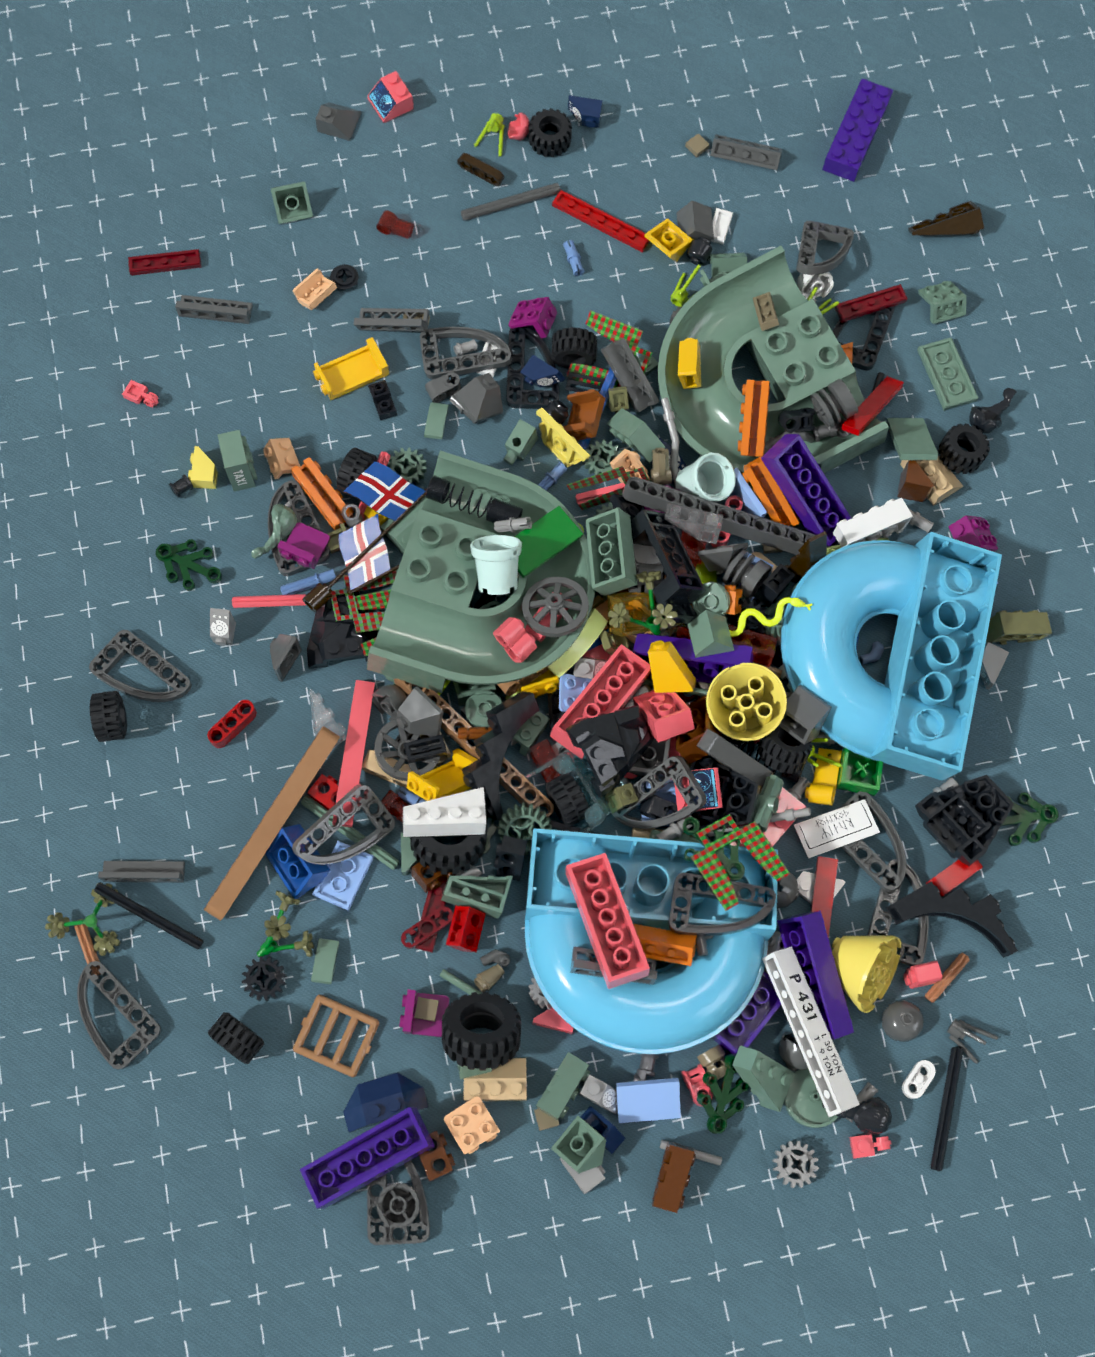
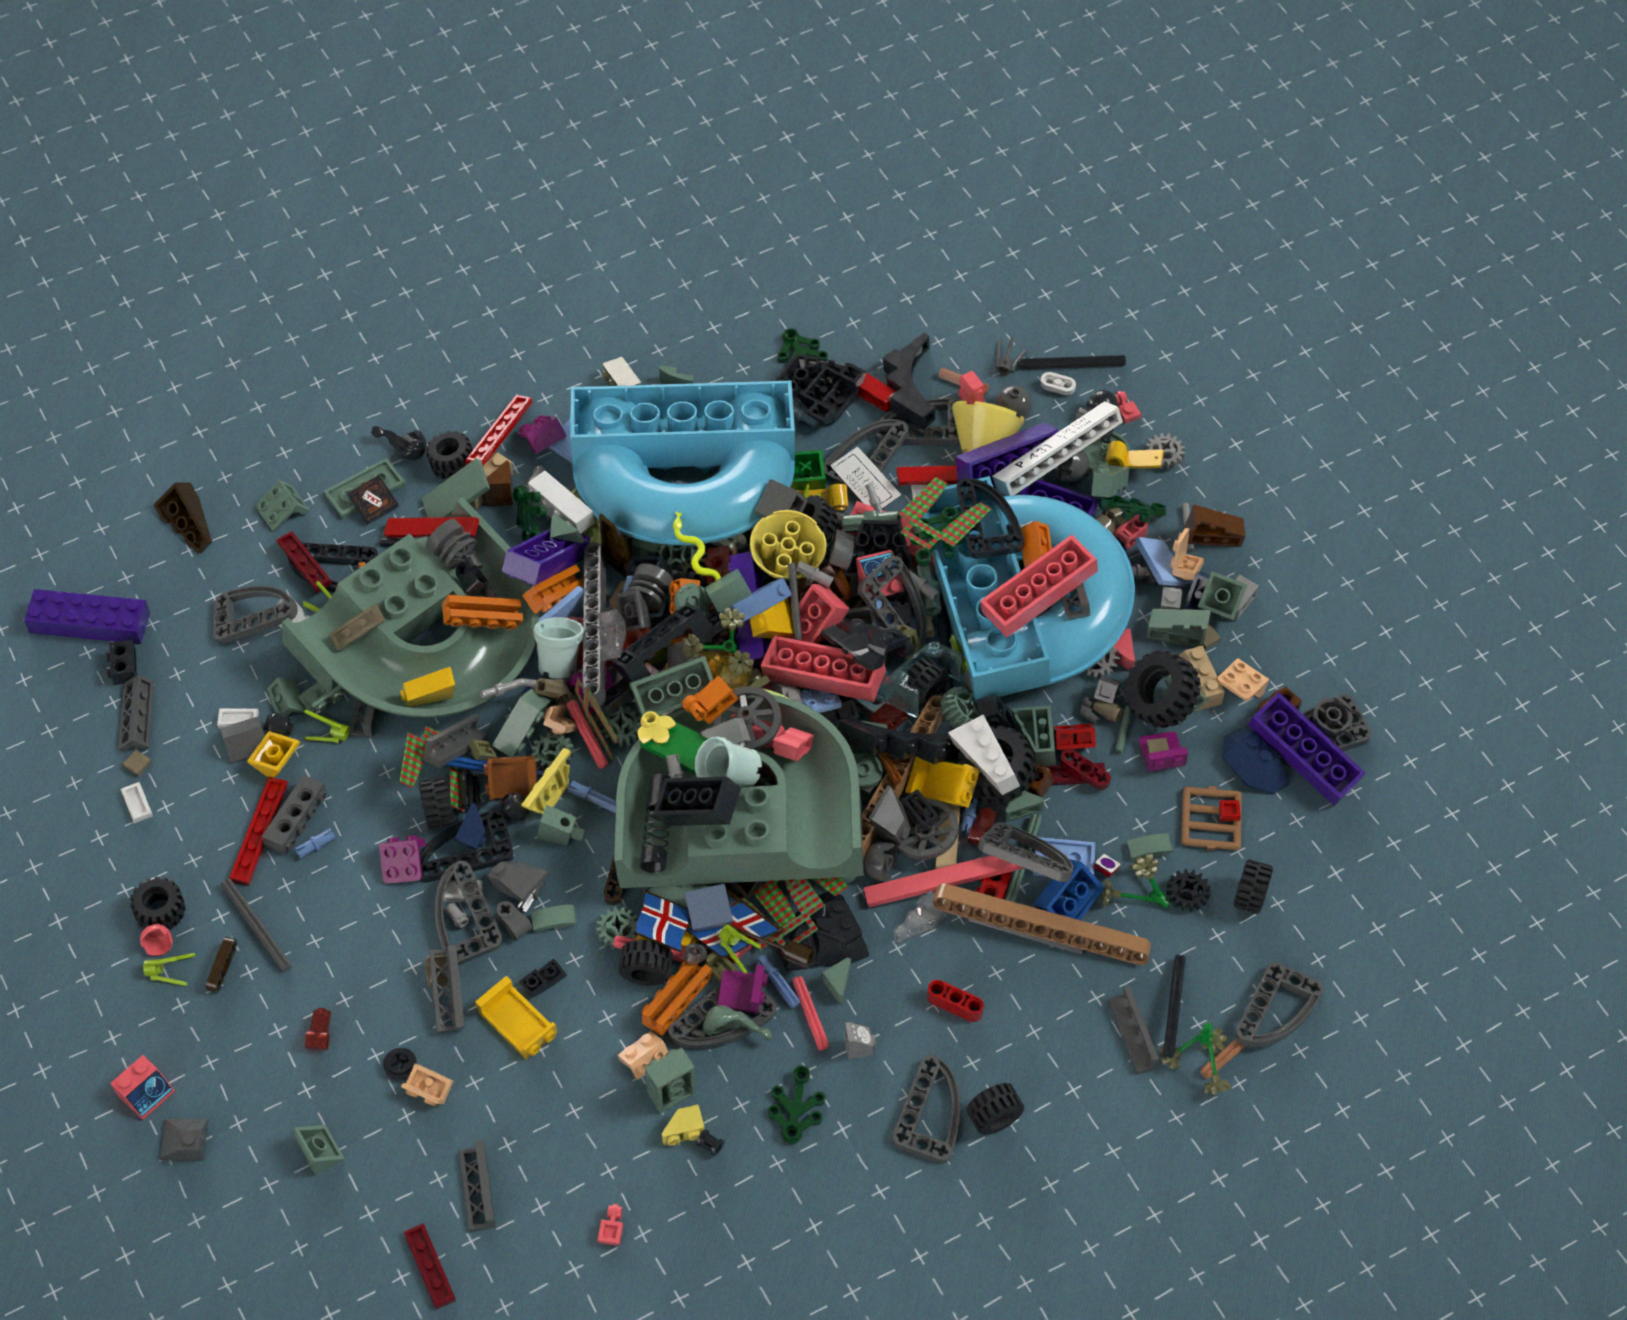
camera: 105 degrees left, 15 degrees down
dark grey slope [270,634,302,682] -> none
dark blue slope [568,95,603,128] -> none
none -> black brick [106,640,137,685]
none -> white tile [121,782,153,823]
none -> dark grey brick [262,774,327,855]
none -> black tile [347,475,399,525]
none -> red tile [465,395,533,467]
none -> dark green plant [512,485,547,541]
none -> sand green slope [550,514,585,543]
none -> light yellow plate [638,711,676,744]
none -> black brick [653,776,741,826]
none -> sand green slope [659,365,694,384]
none -> orange hinge [682,675,739,725]
none -> sand blue tile [685,884,733,932]
none -> light grey slope [701,718,751,747]
none -> lime plant [719,925,761,974]
none -> medium blue slope [732,578,792,622]
none -> dark grey bar [788,563,802,640]
none -> light grey axle [796,561,834,588]
none -> sand green slope [823,958,851,1004]
none -> tile [1093,854,1121,878]
none -> dark grey brick [1094,676,1121,704]
none -> yellow door [1105,441,1164,469]
none -> light nougat bracket [1170,528,1204,580]
none -> red tile [1219,800,1241,821]

